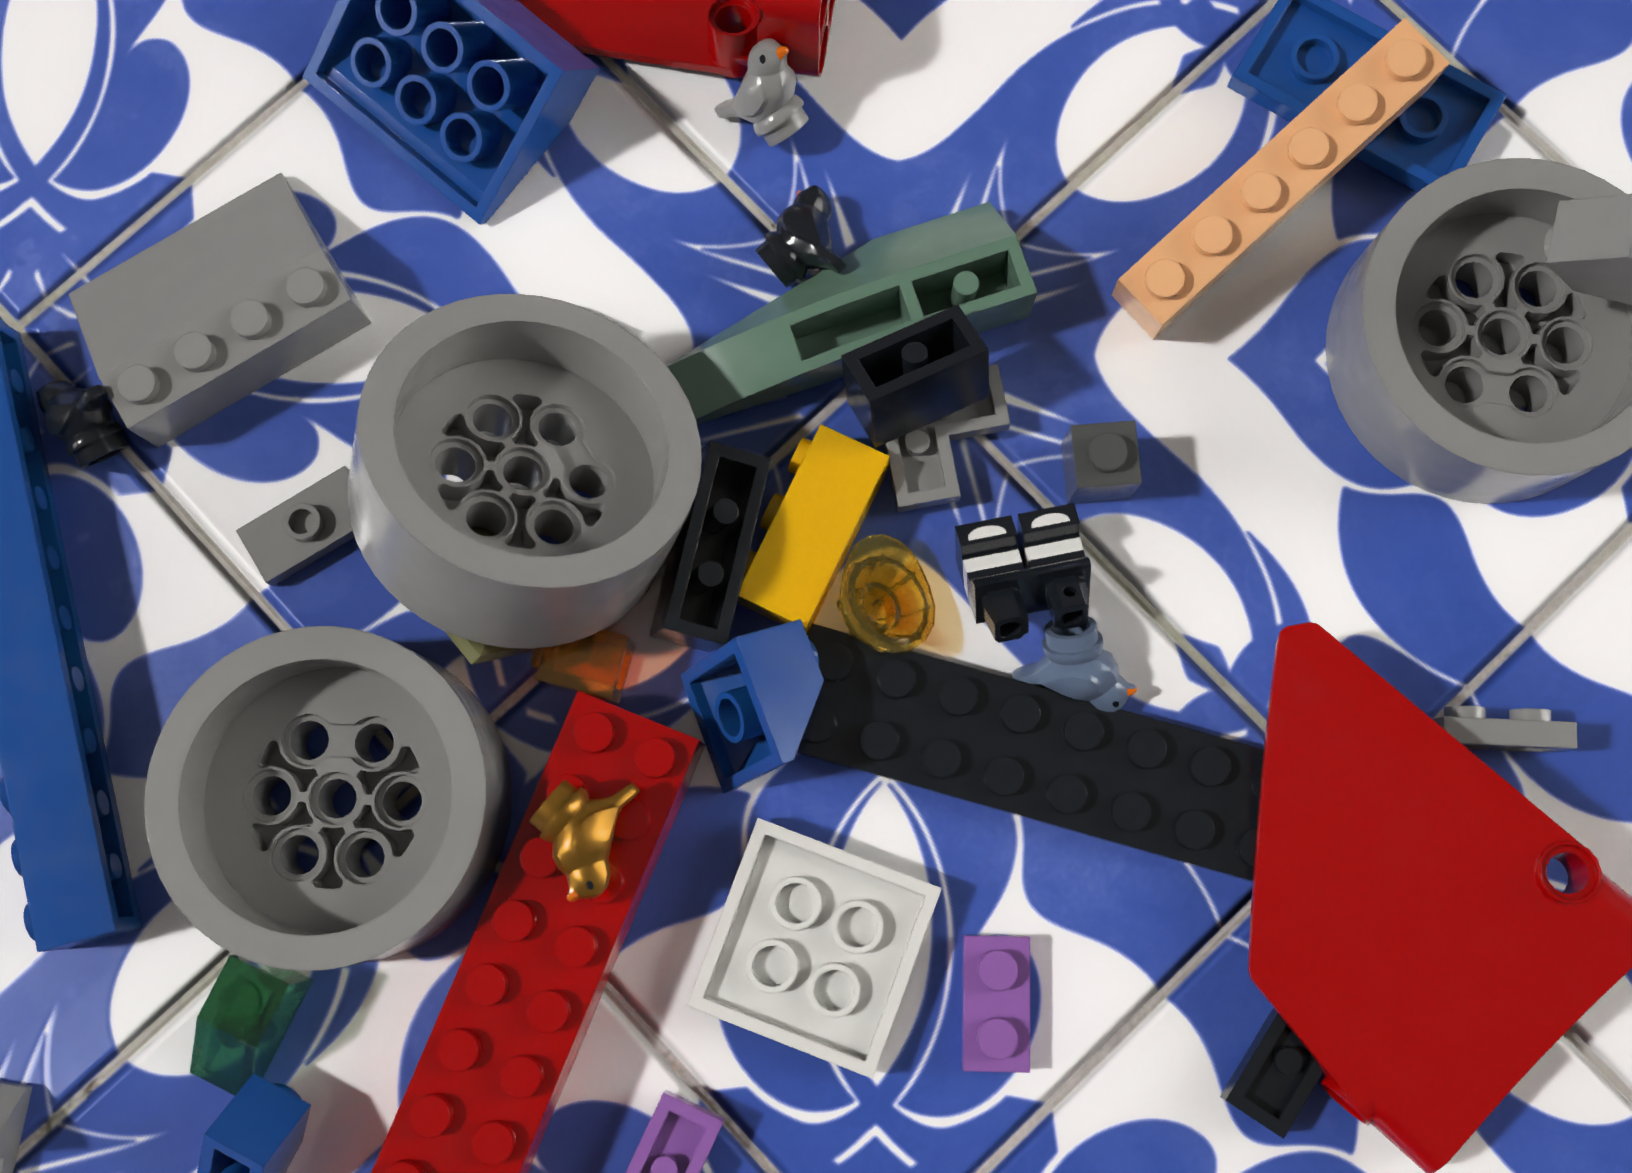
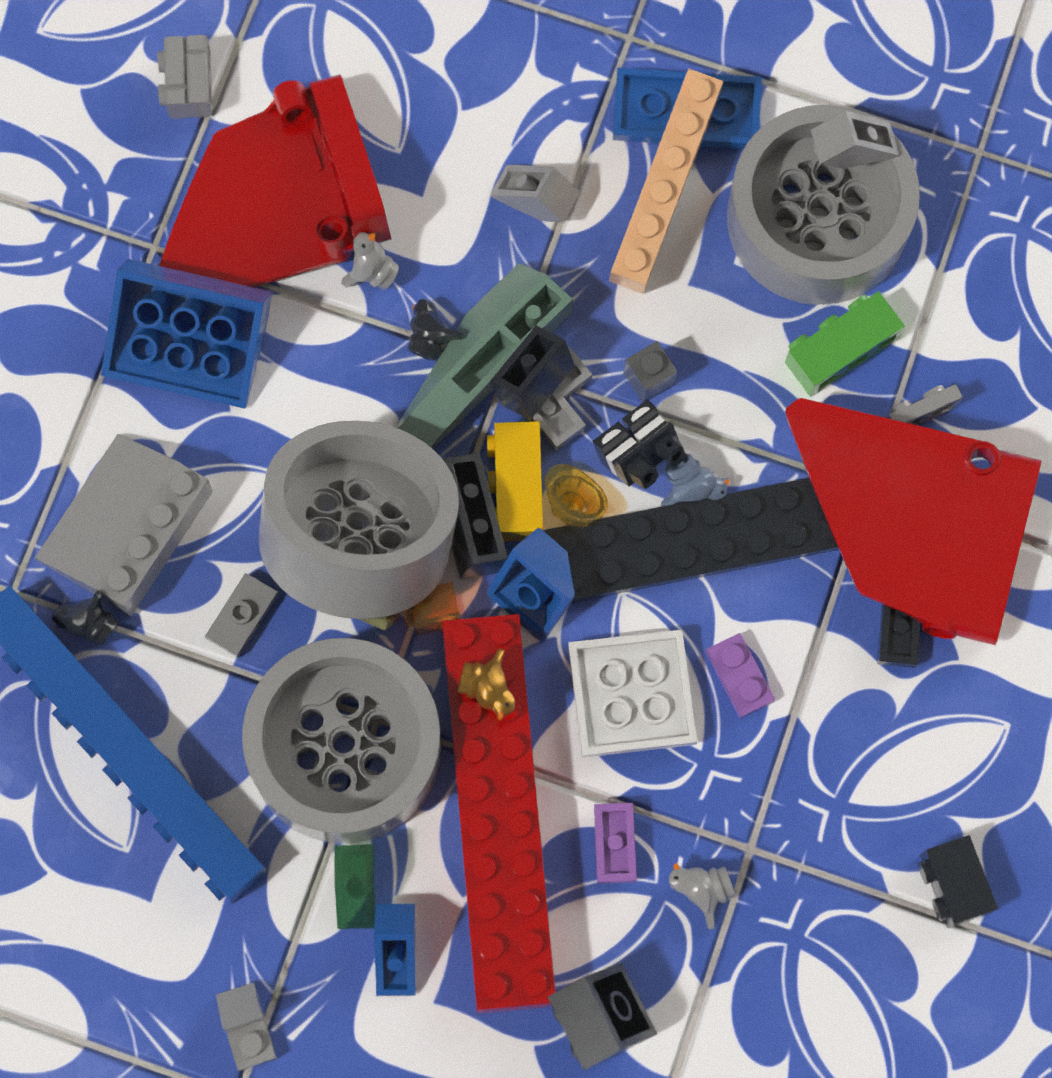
camera: 35 degrees left, 5 degrees down
none -> light grey slope [490,165,580,223]
none -> bright green brick [784,291,905,397]

